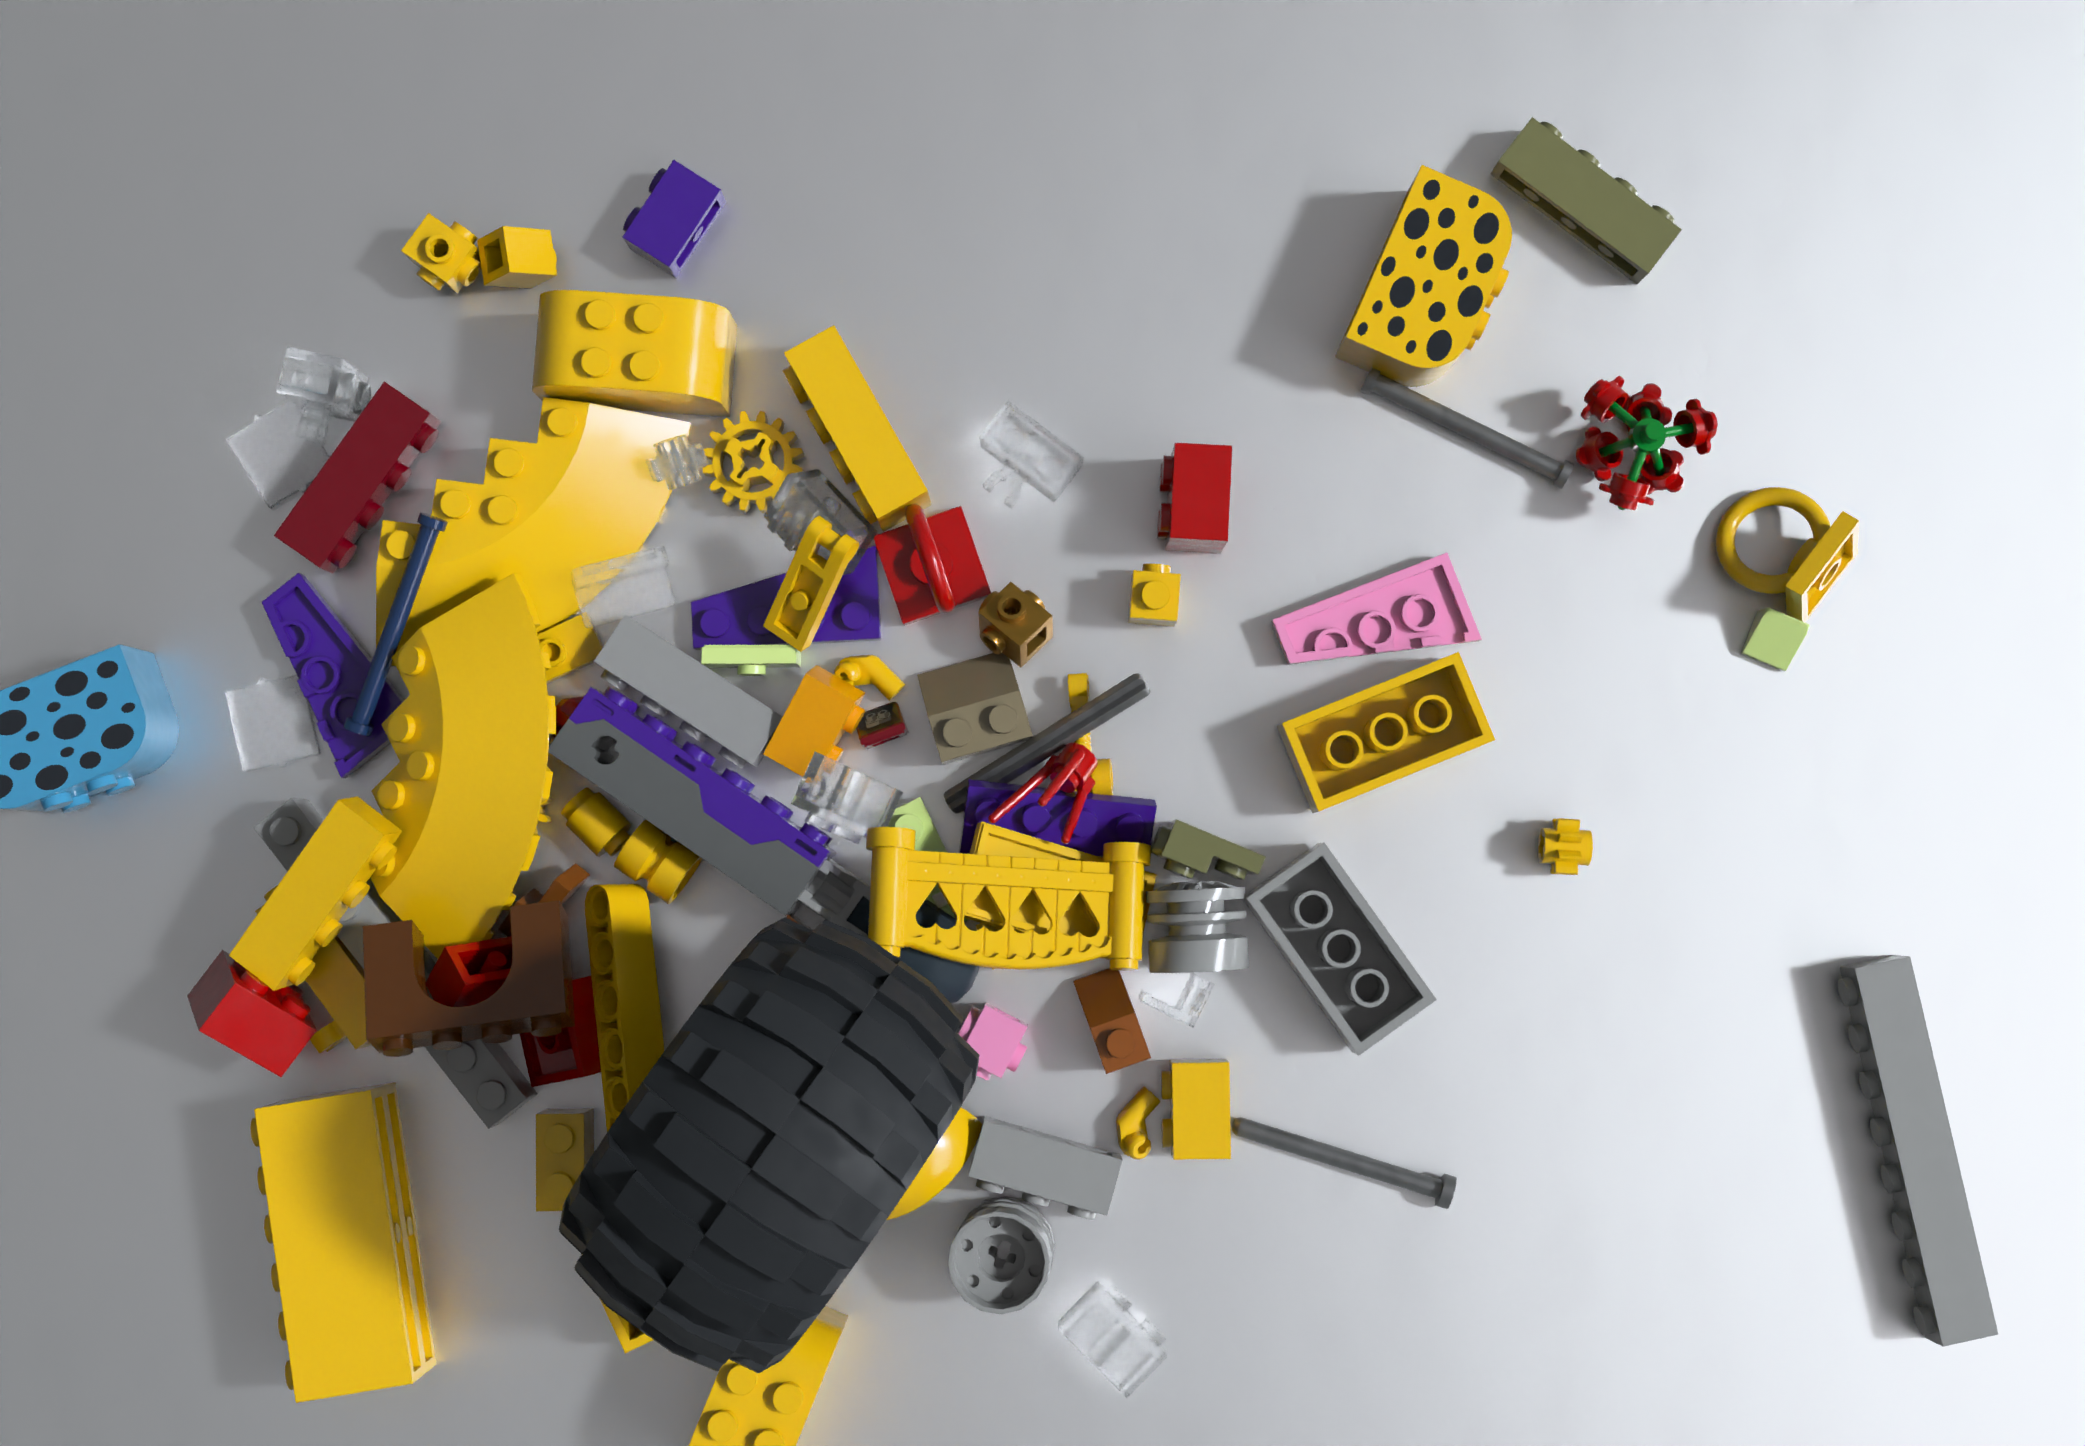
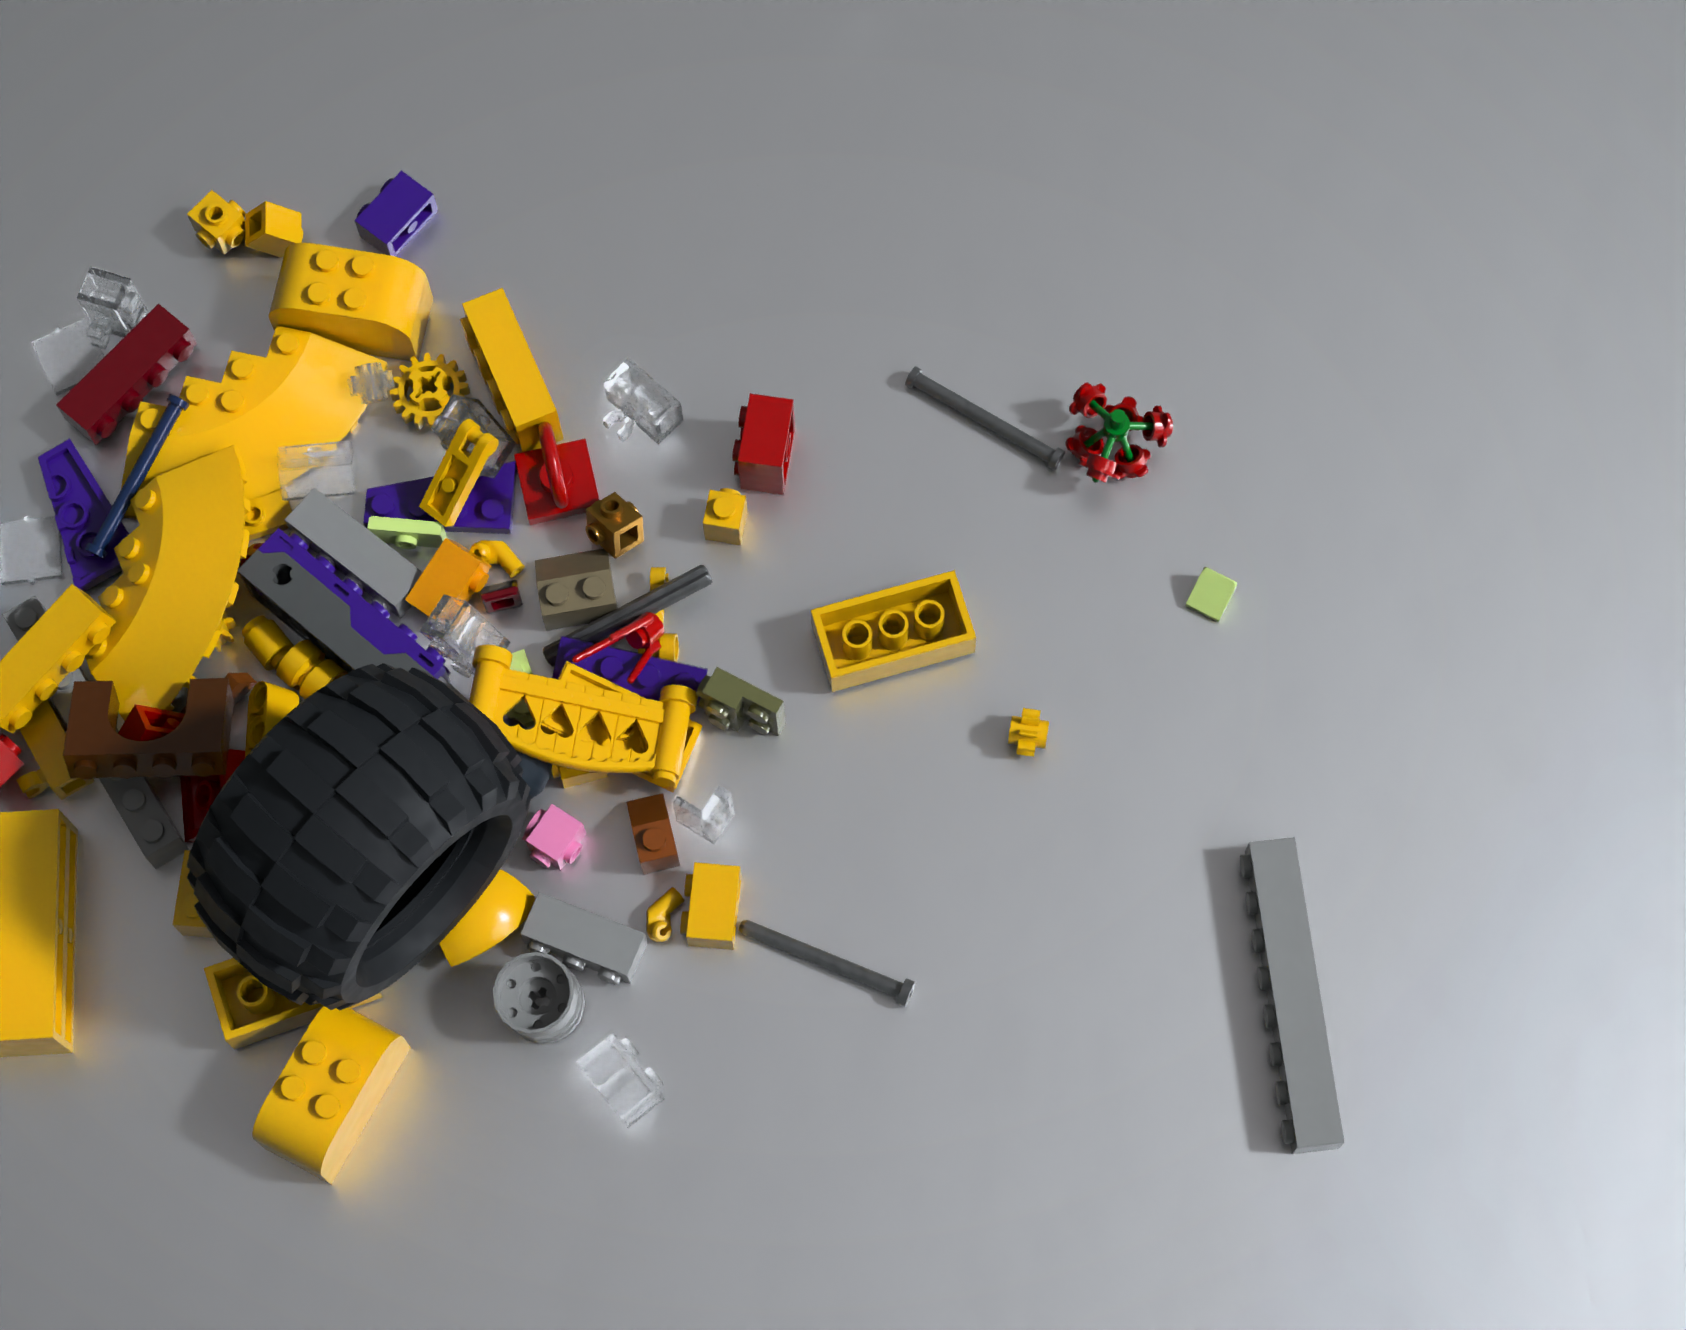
camera: 10 degrees right, 15 degrees down
light grey wheel [1145,881,1249,973] -> none
light grey brick [1243,842,1437,1056] -> none
bright pink wing [1271,553,1482,665] -> none
yellow brick [1335,165,1512,387] -> none
olive brick [1490,117,1682,284] -> none
yellow tile [1716,487,1859,623] -> none

